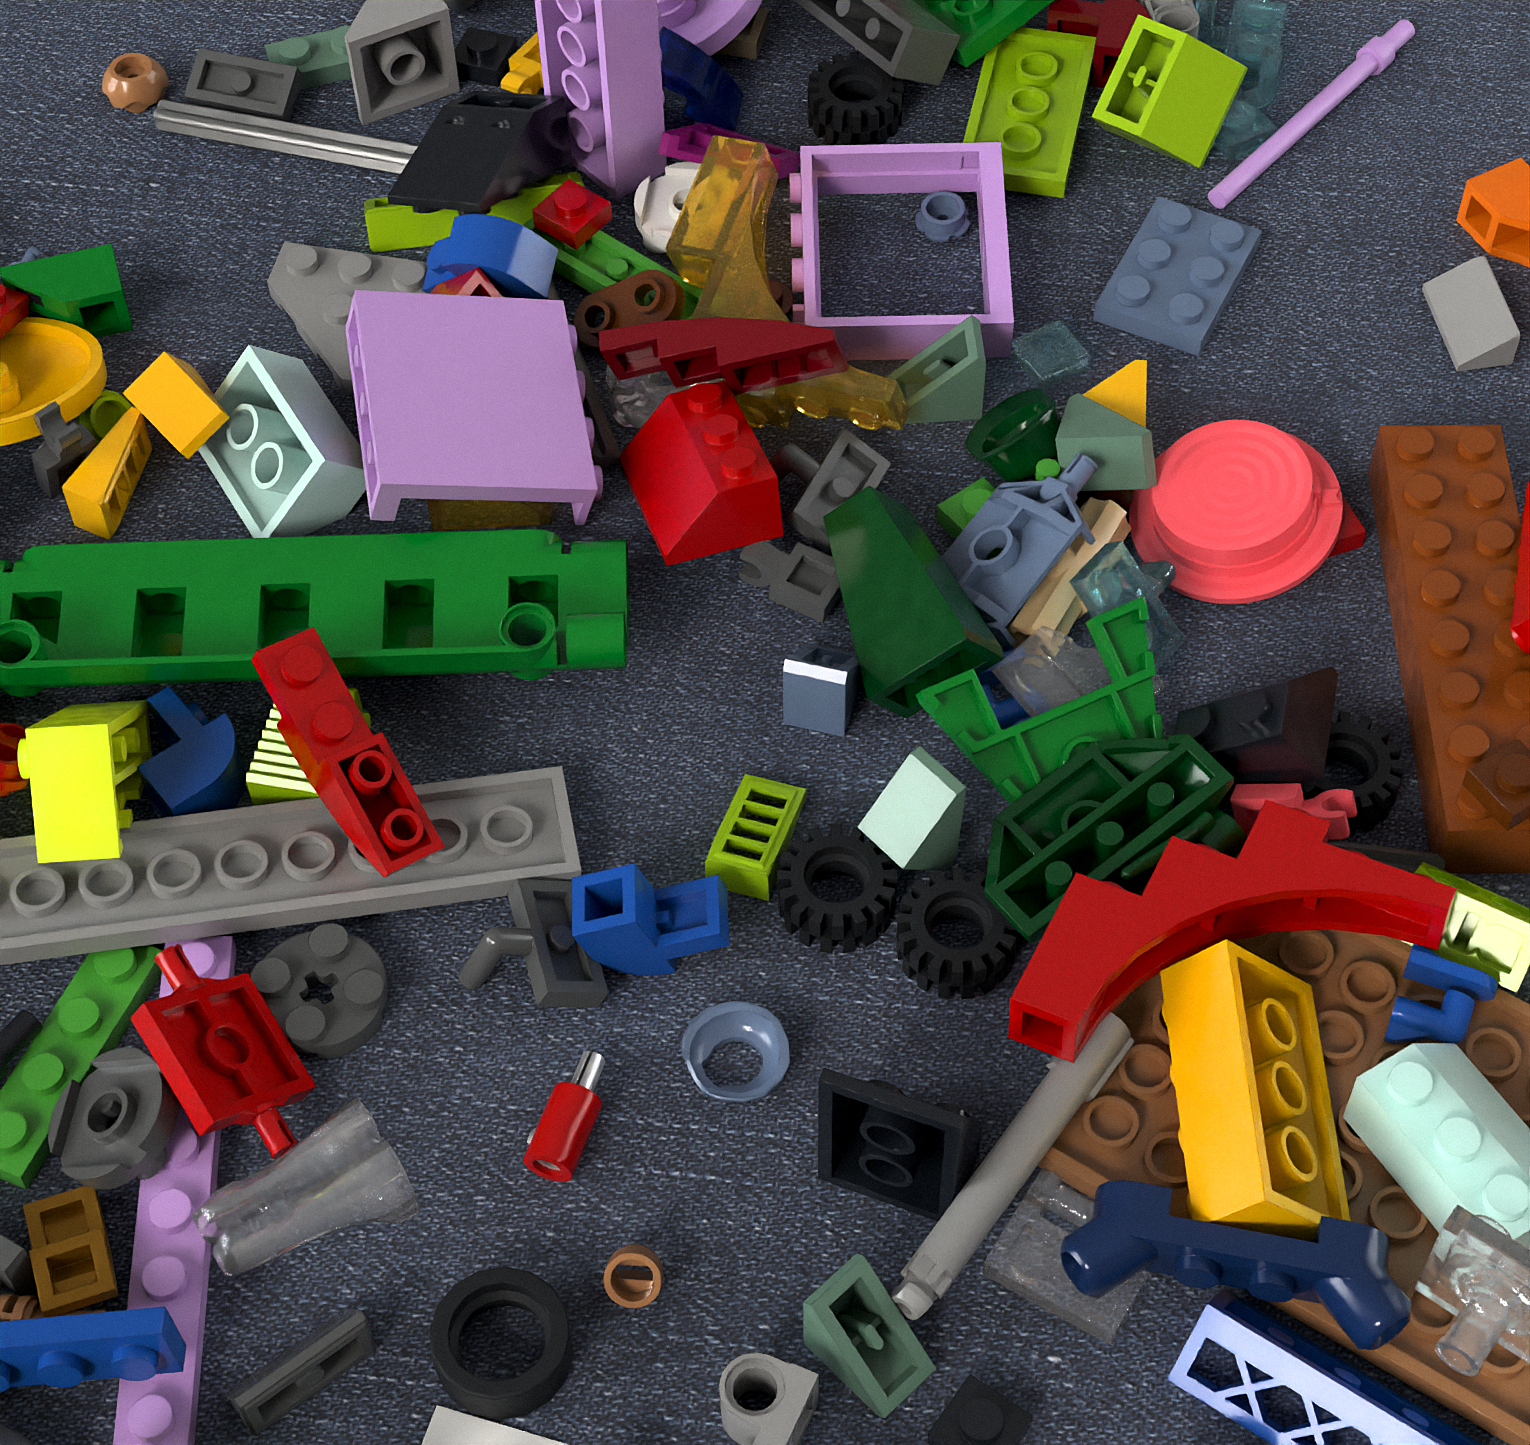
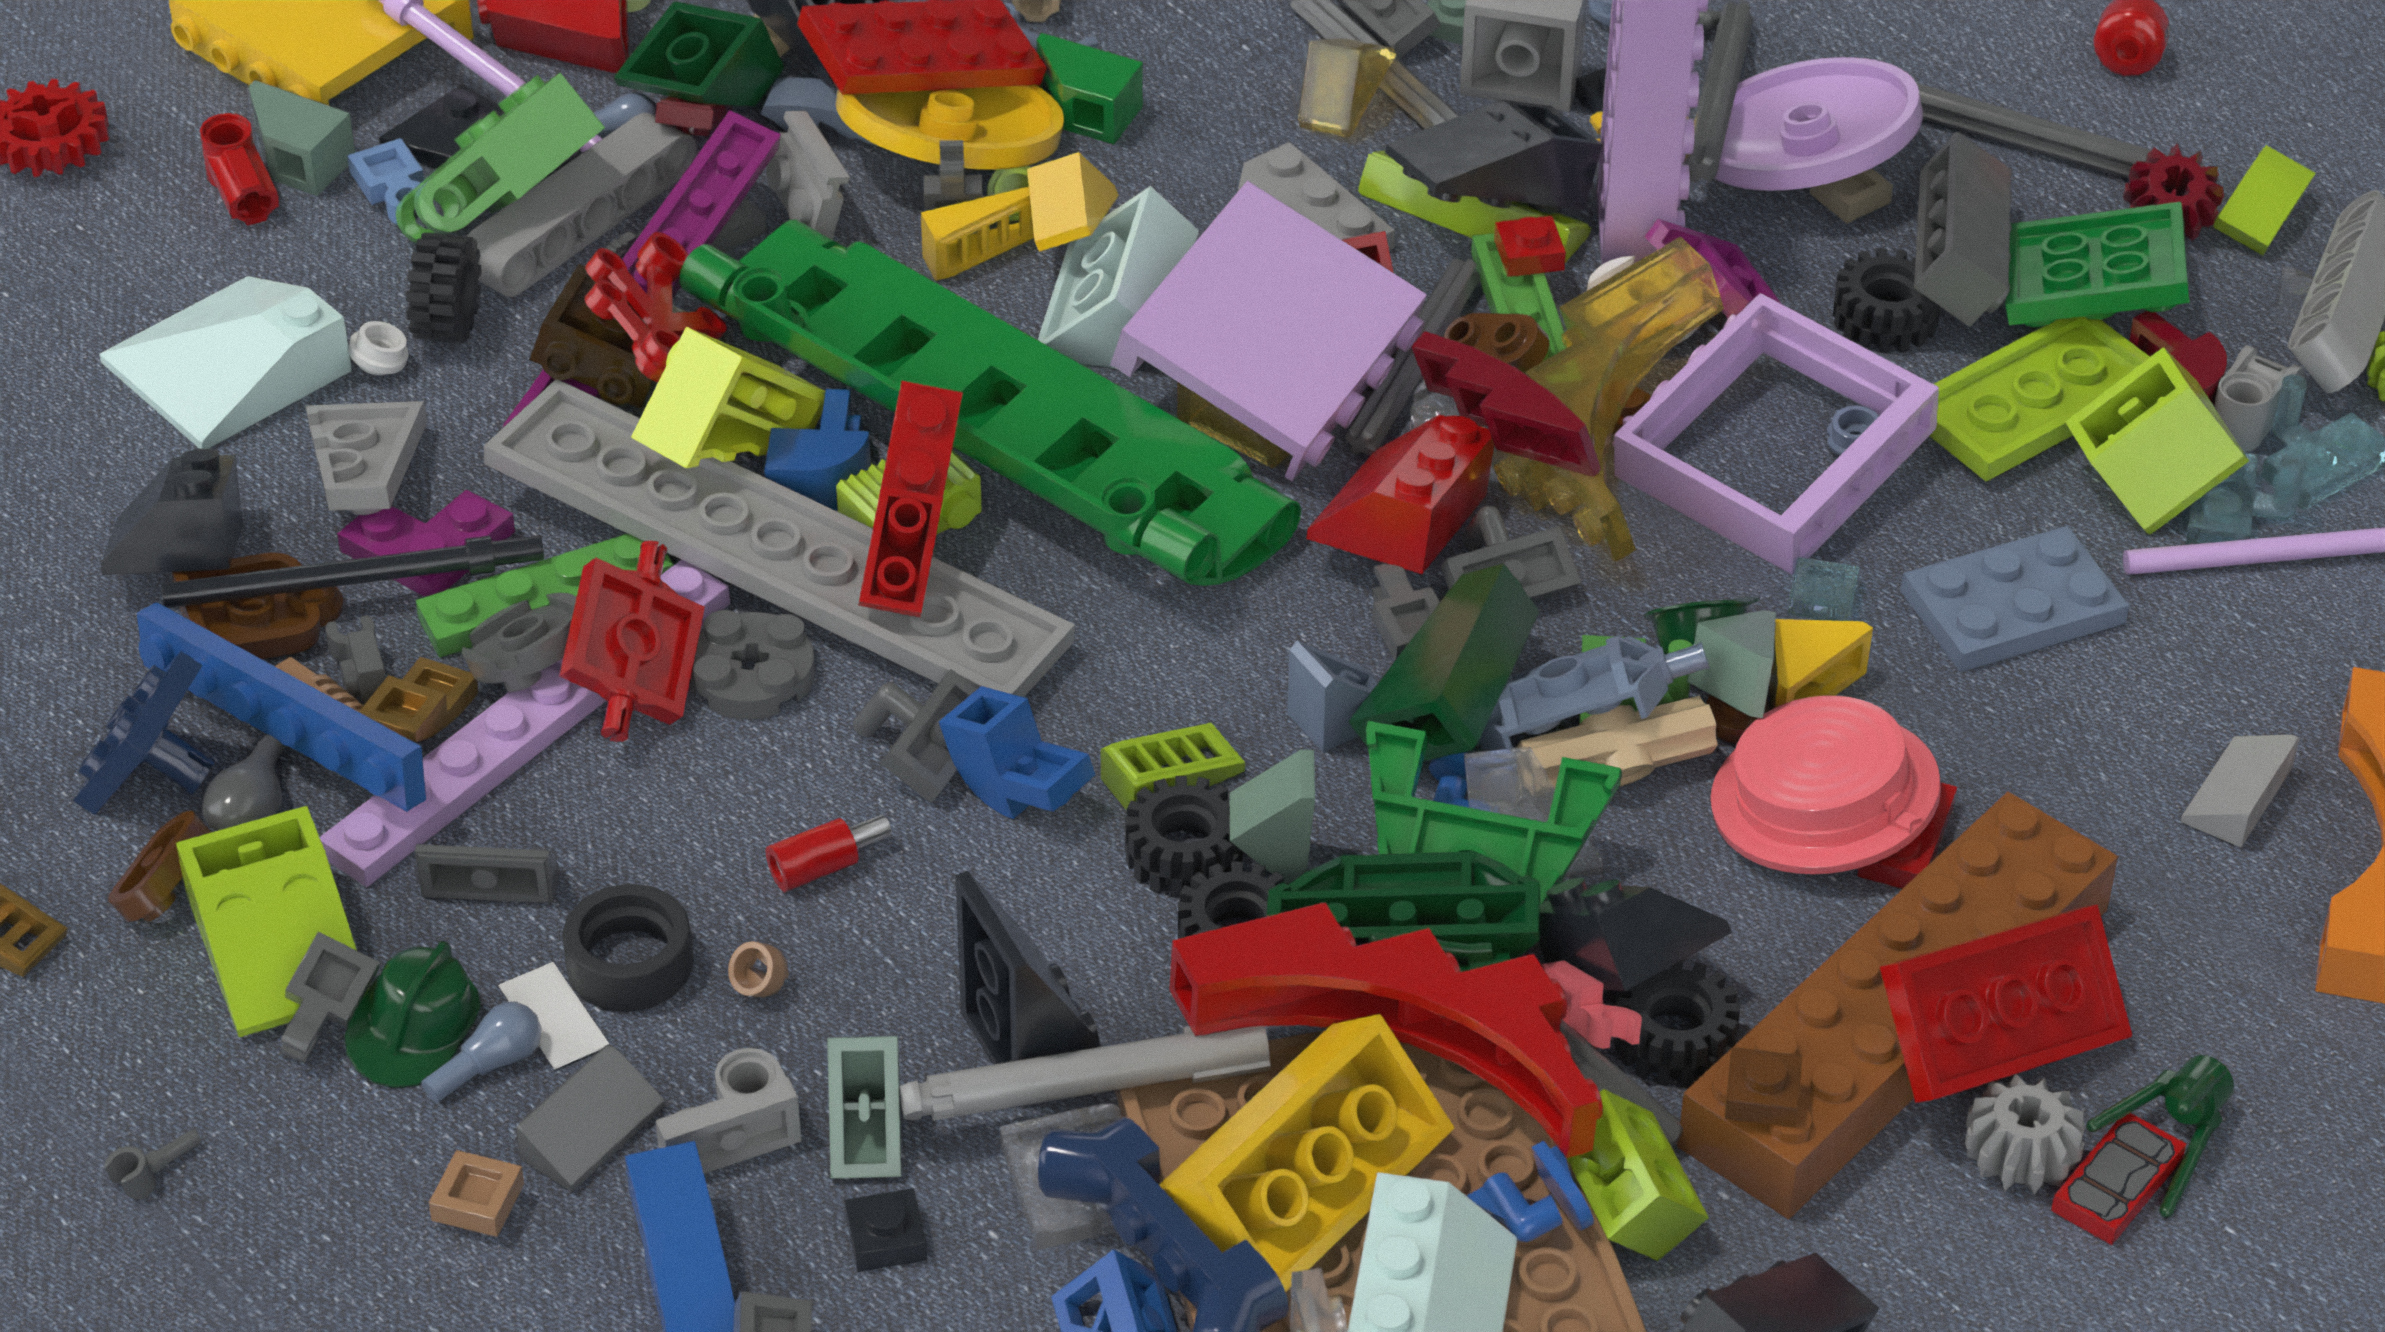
camera: 40 degrees right, 10 degrees down
clear piece [192,1097,419,1277] -> none
blue brick [422,214,558,299] -> none
clear blue slope [659,26,743,132] -> none
sand blue piece [681,1001,790,1103] -> none
sand green slope [887,315,986,424] -> none
clear light blue plate [1069,541,1186,671] -> none
none -> clear yellow slope [1298,38,1396,138]

